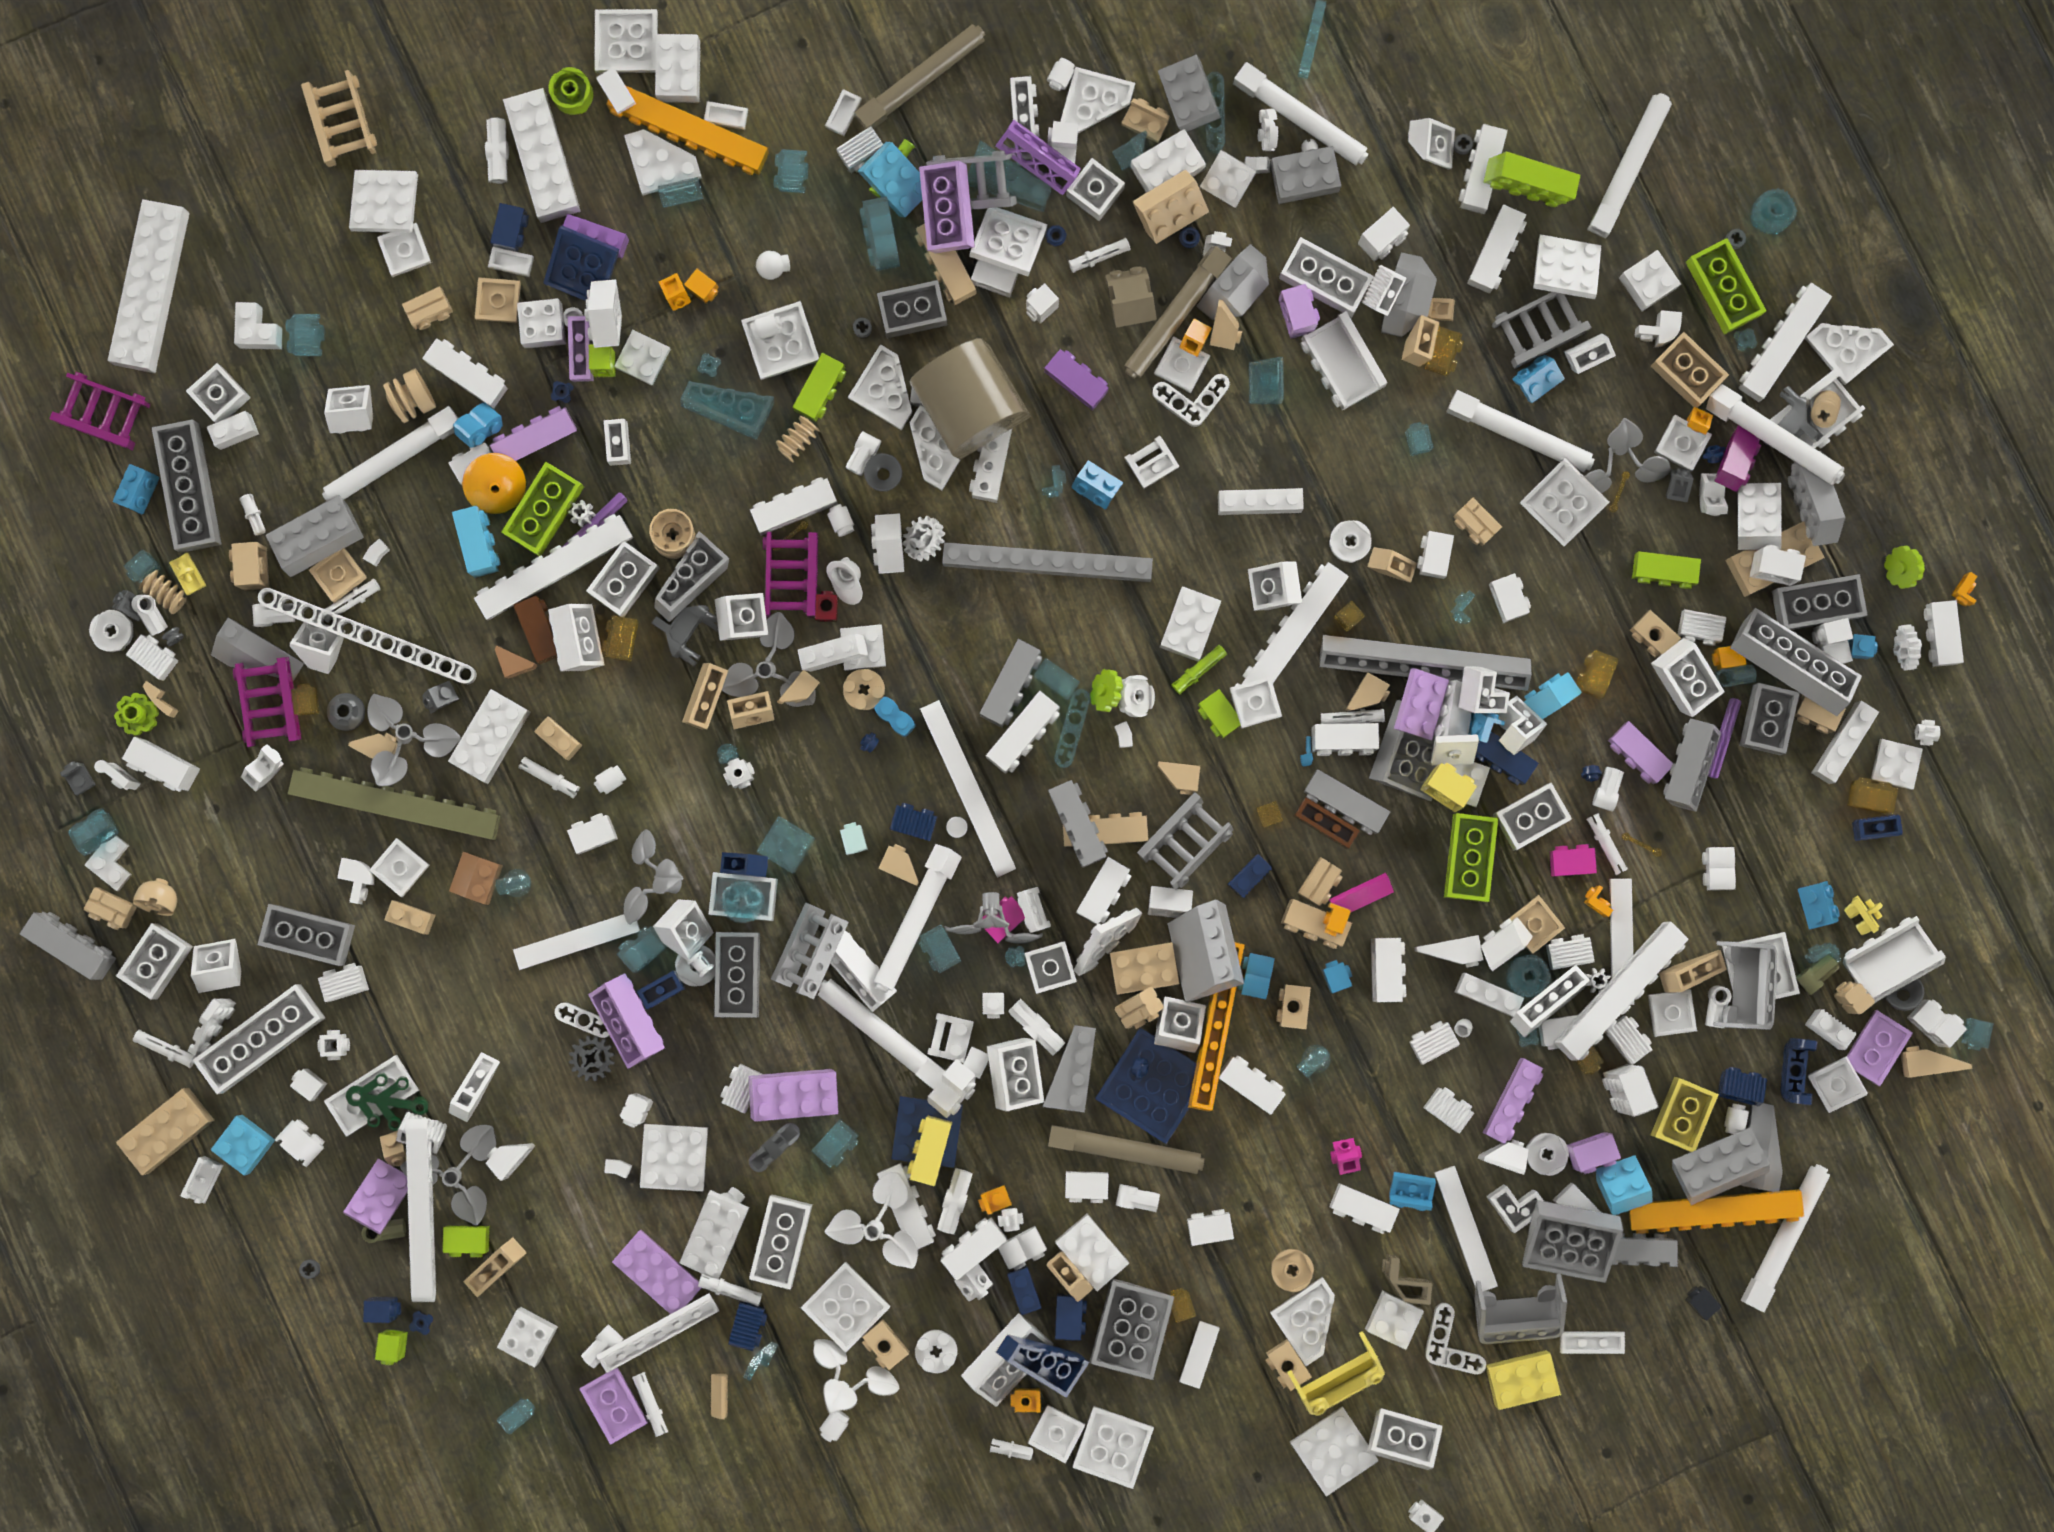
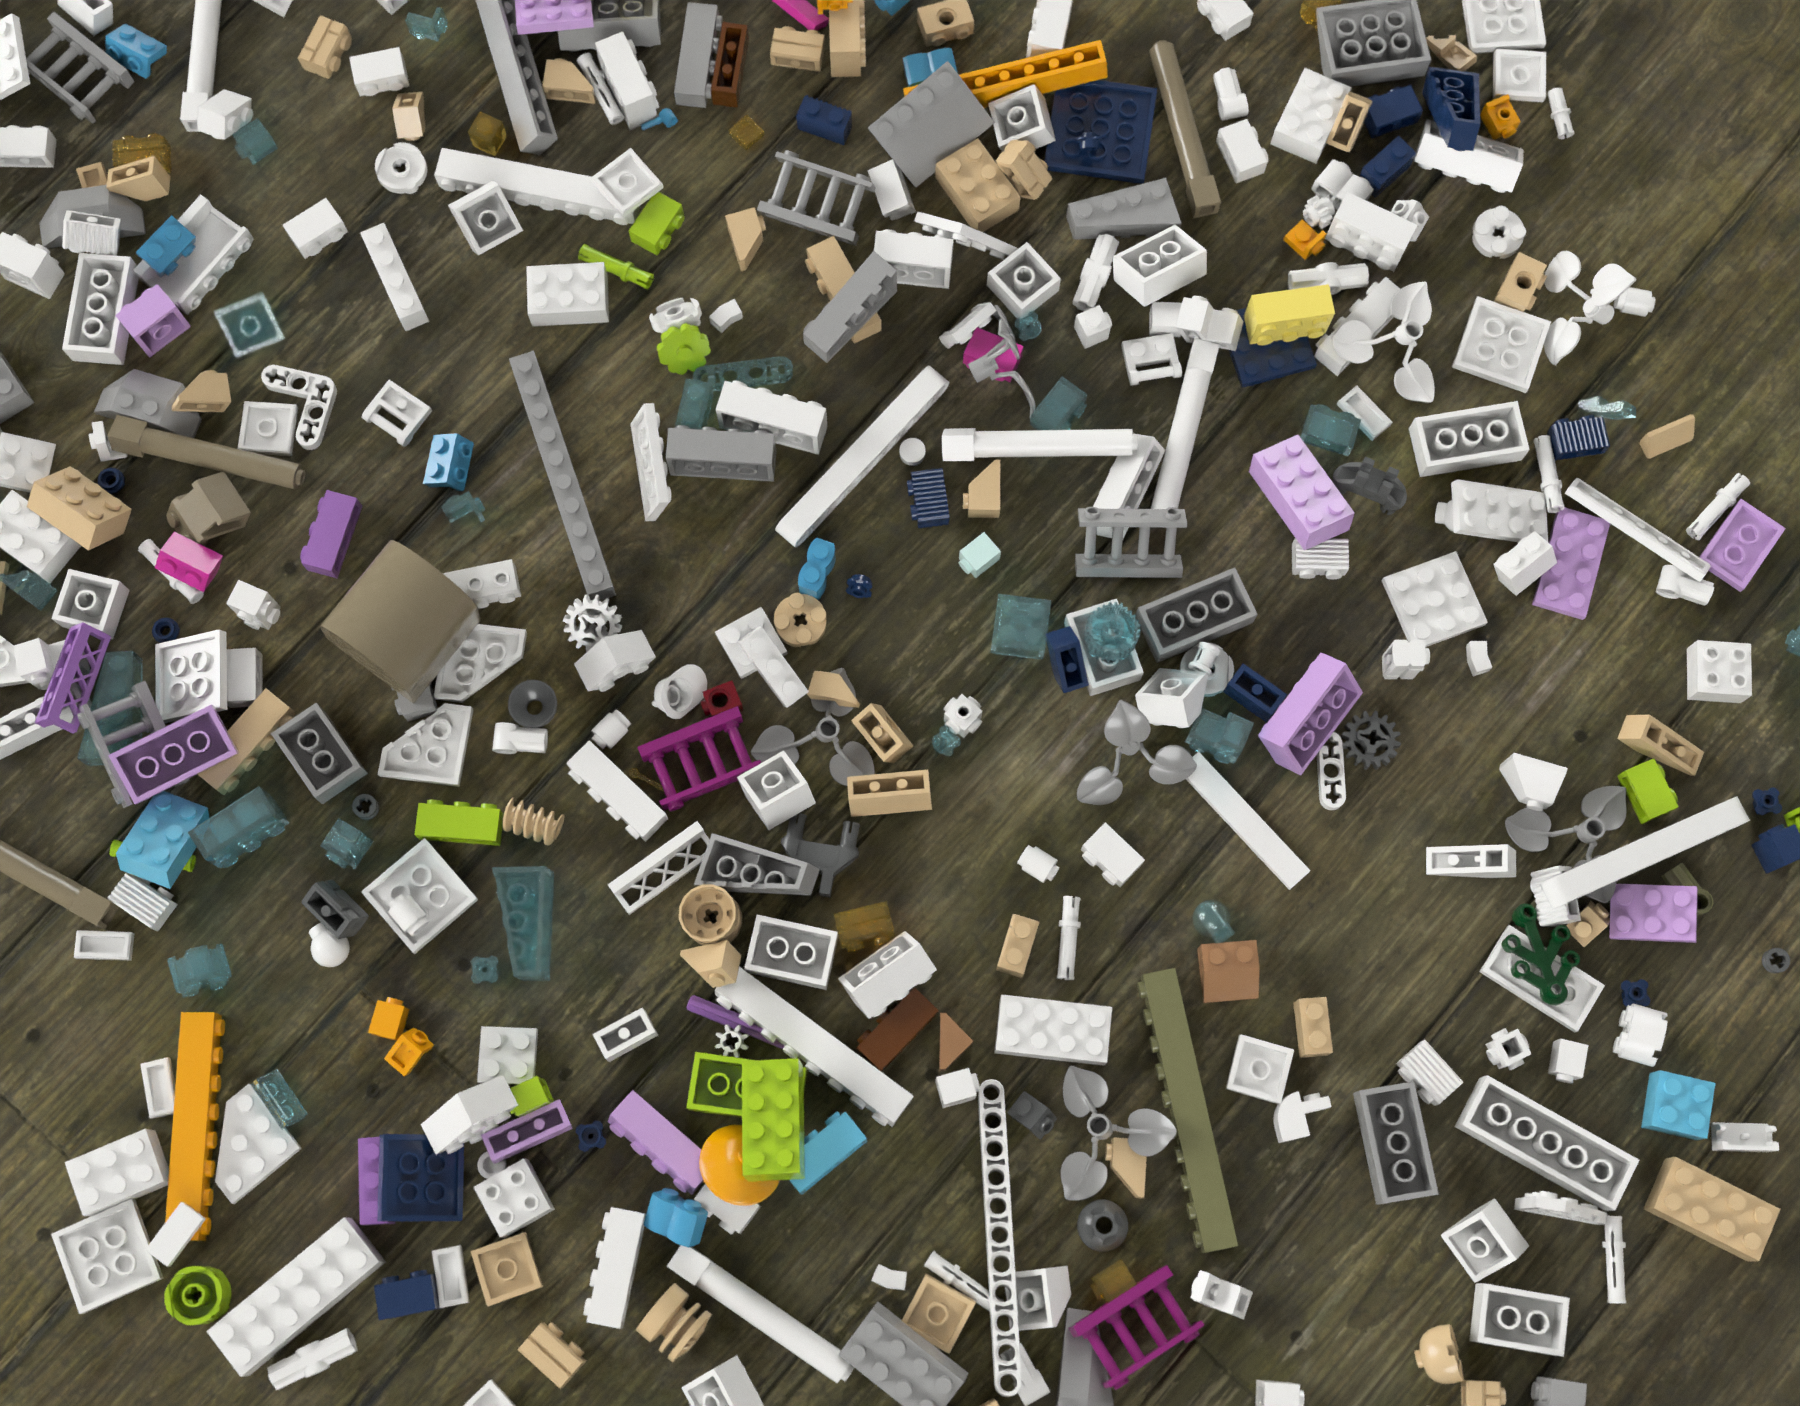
camera: 115 degrees left, 10 degrees down
light orange brick [1179,319,1212,357] -> none
none -> dark azure bracket [136,215,196,278]
none -> dark pink brick [155,532,223,592]
none -> white brick [197,89,253,140]
none -> white brick [283,198,348,259]
none -> dark grey brick [301,879,369,939]
none -> clear light blue brick [320,818,373,869]
none -> white fence [608,821,710,915]
none -> white plate [631,403,671,521]
none -> tan slope [680,940,741,988]
none -> lime brick [742,1058,805,1182]
none -> white brick [935,1068,980,1108]
none -> white tile [1337,386,1393,441]
none -> tan slope [1426,35,1477,71]
none -> white brick [1494,531,1557,596]
none -> dark blue plate [1620,979,1651,1007]

